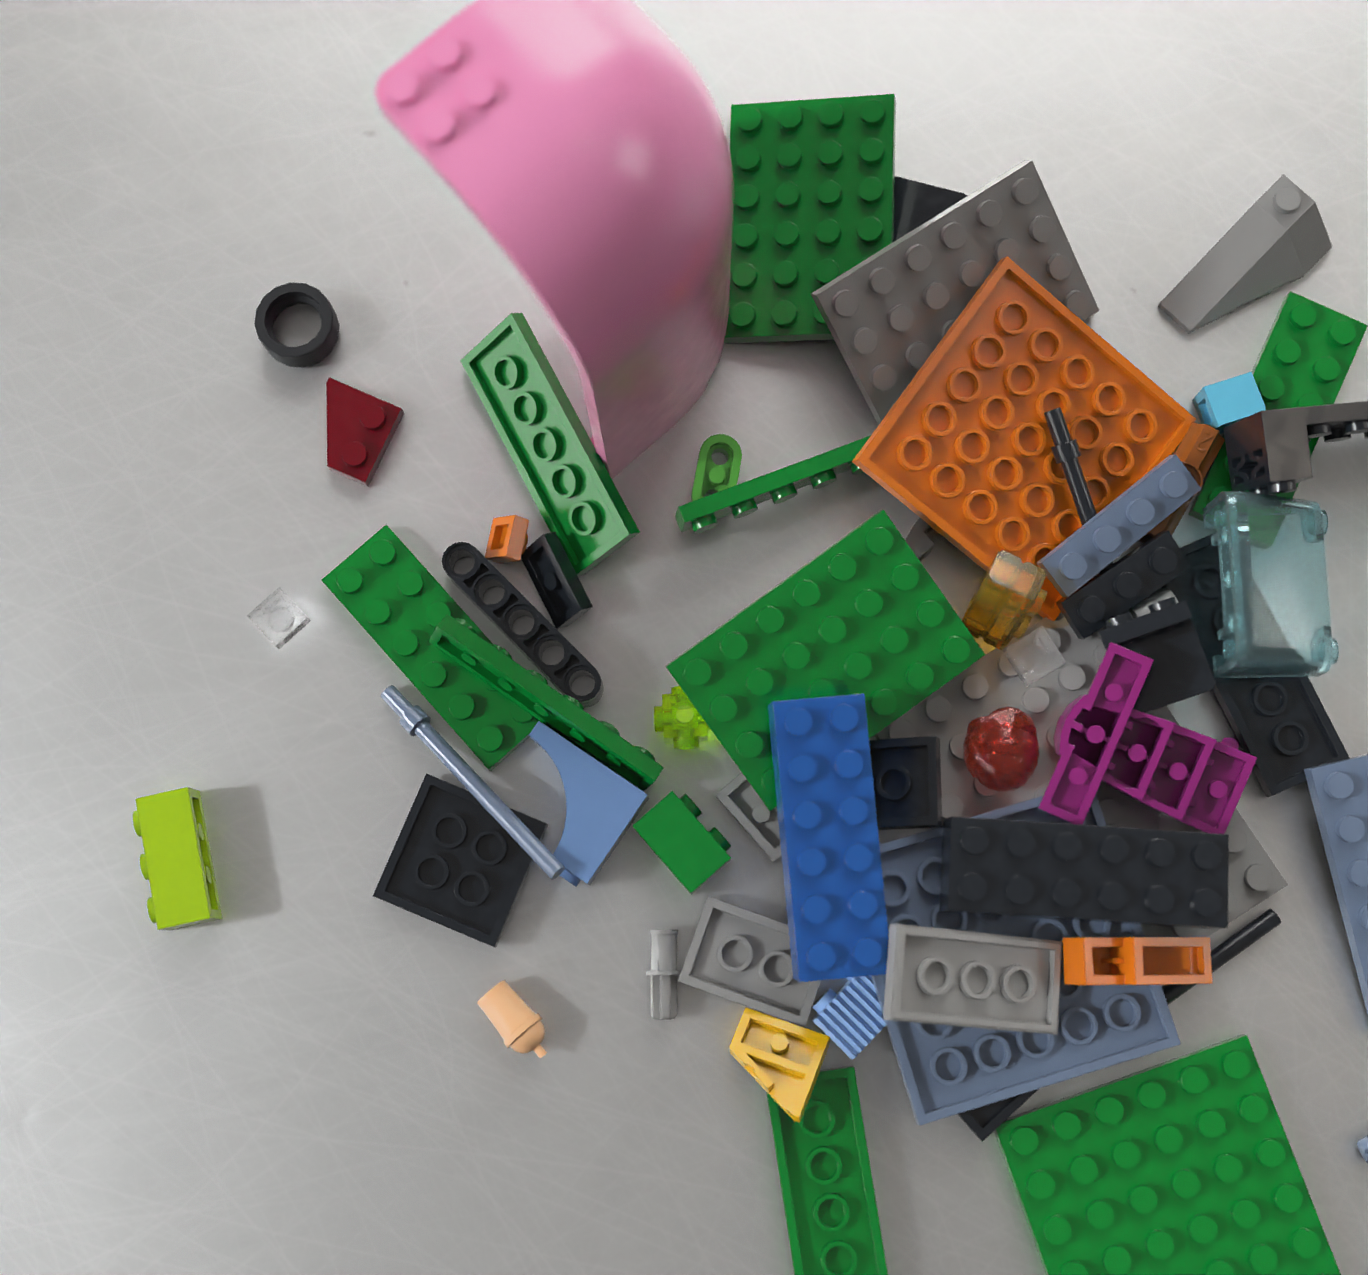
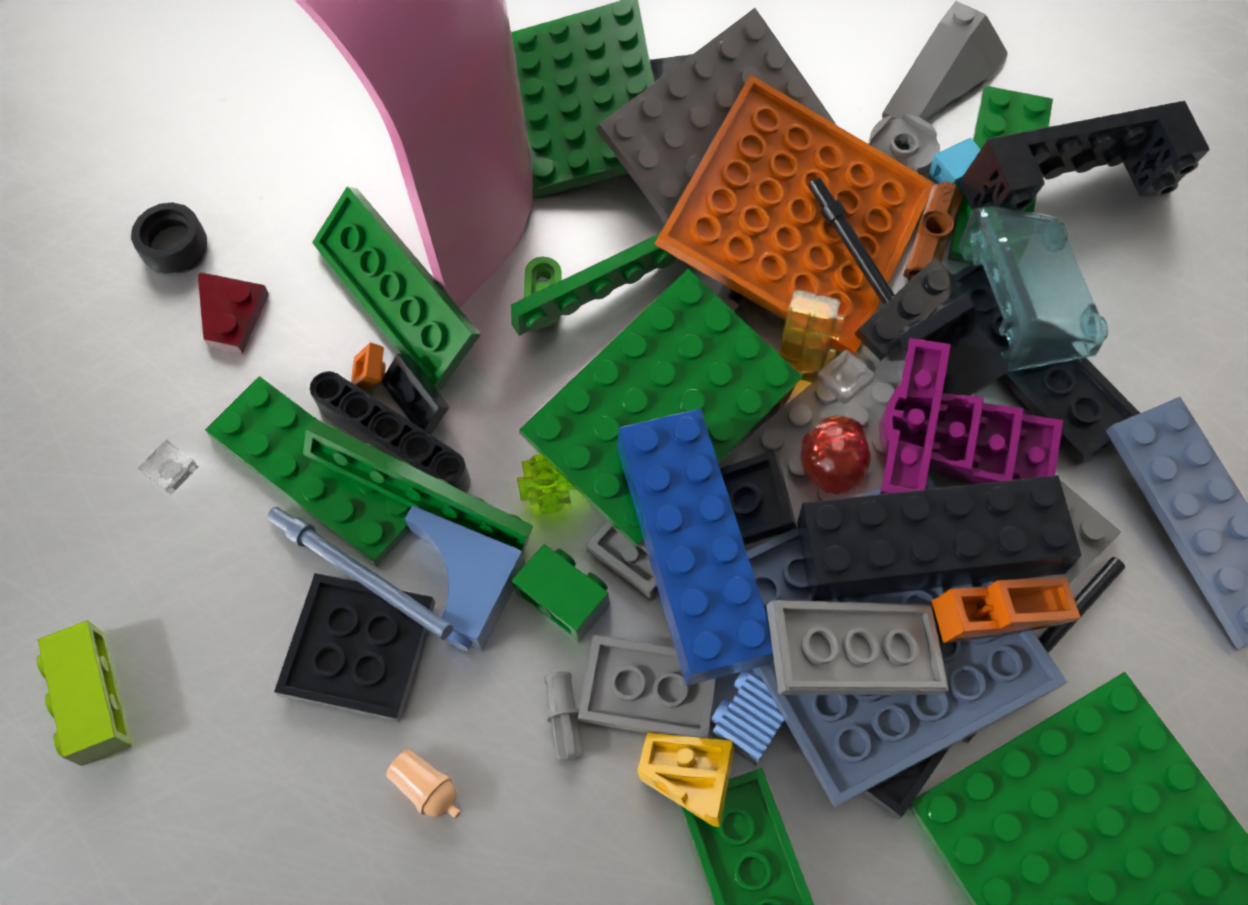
camera: 10 degrees left, 15 degrees down
sand blue plate [1037,454,1201,597] -> none
none -> light grey plate [868,115,940,175]

